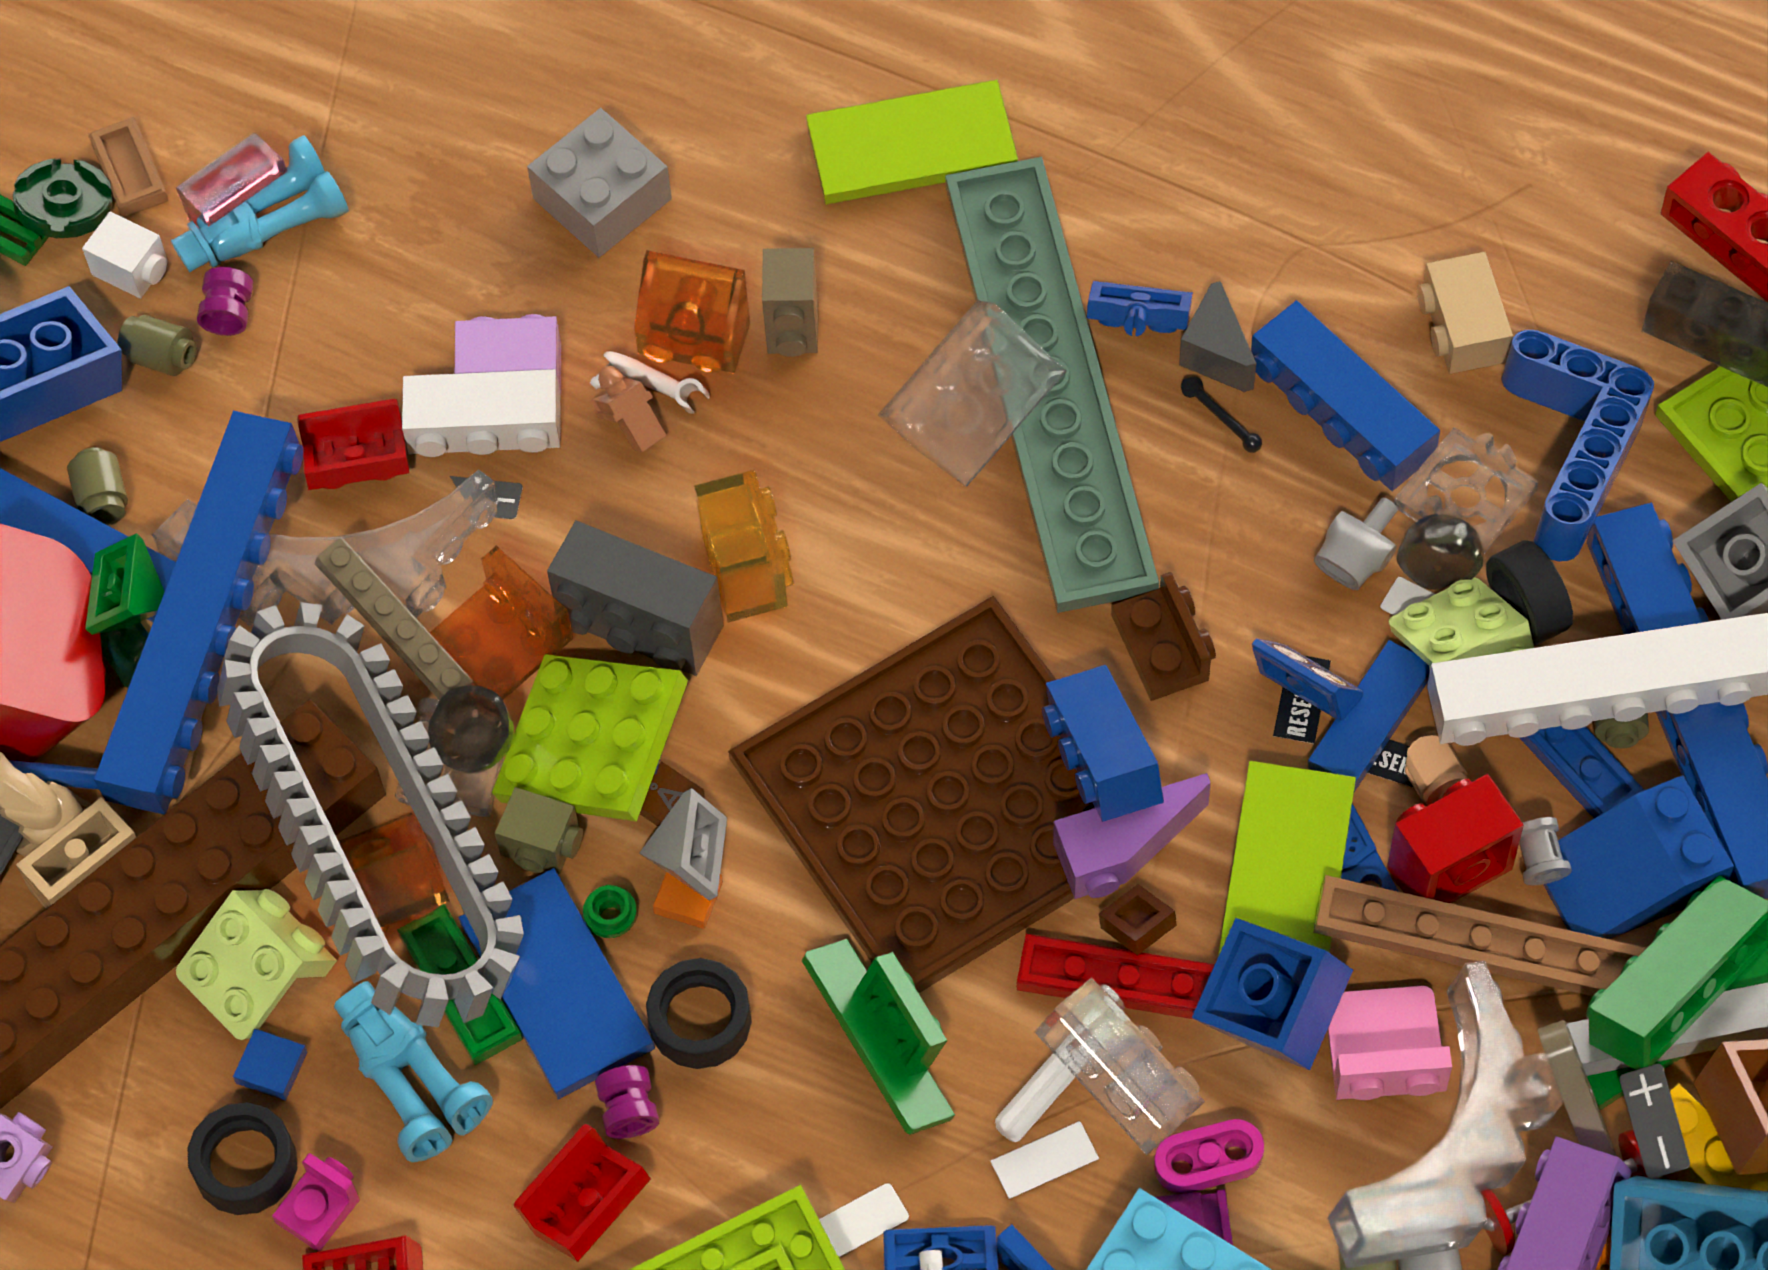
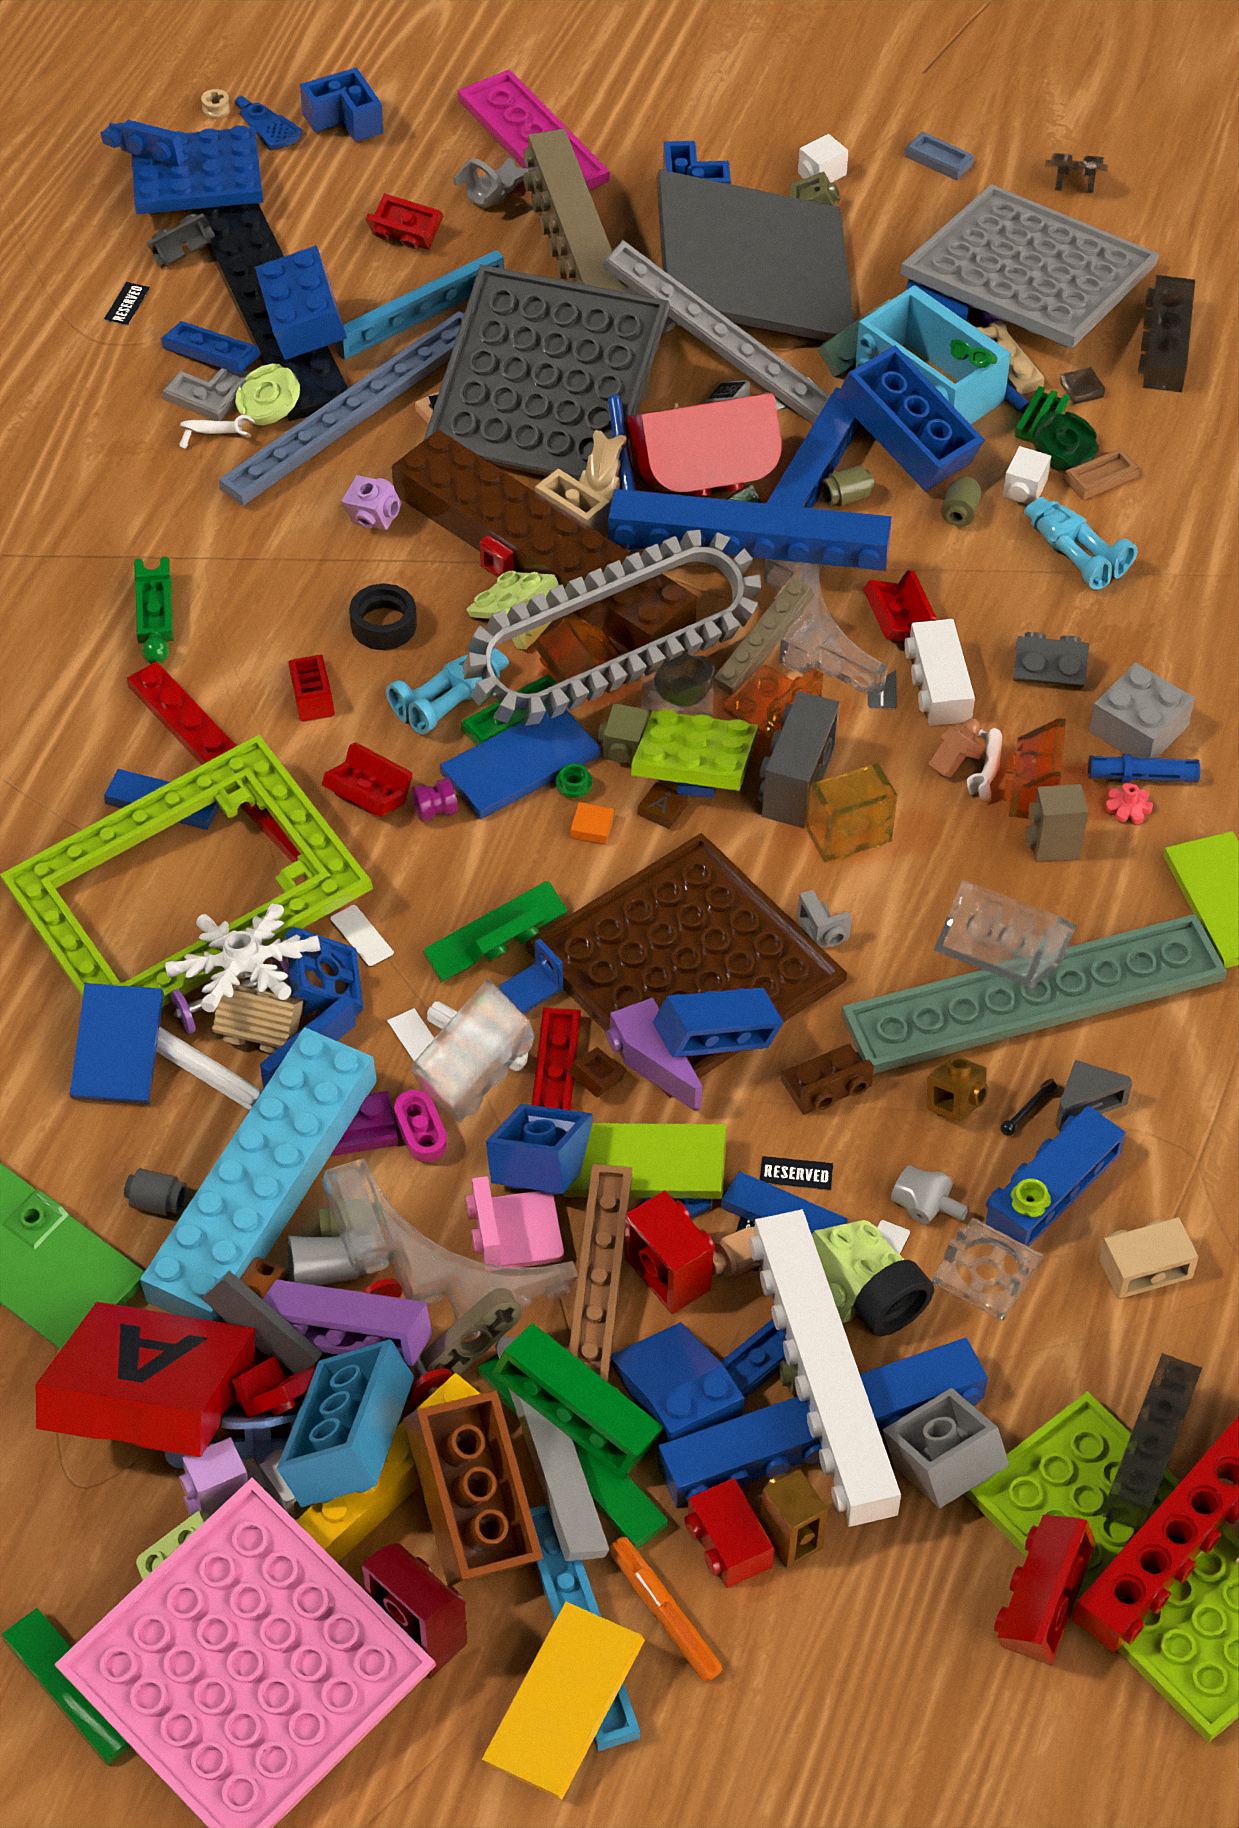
camera: 80 degrees right, 10 degrees down
green slope [85,533,165,635] -> none
clear pink panel [176,132,288,227] -> none
magenta wheel [197,267,254,336] -> none
blue tile [233,1029,308,1101] -> none
dark pink bracket [272,1153,360,1252] -> none
lavender brick [455,314,561,394] -> none
light grey slope [639,788,727,901] -> none
black tyre [646,958,752,1069] -> none
blue plate [1086,281,1193,336] -> none
blue slope [1252,638,1364,721] -> none
clear smoke helmet [1396,514,1484,590] -> none
blue beam [1502,330,1654,562] -> none
light grey bush [1519,817,1572,885] -> none
dark grey sticker [1620,1064,1690,1179] -> none
none -> red tile [480,535,514,577]
none -> blue bracket [499,939,563,1015]
none -> light grey bracket [796,890,852,948]
none -> pearl gold brick [927,1055,989,1122]
none -> lime plate [1011,1178,1051,1217]
none -> dark grey bracket [1013,632,1089,687]
none -> blue pin [1088,754,1200,783]
none -> coral plant [1105,783,1153,825]

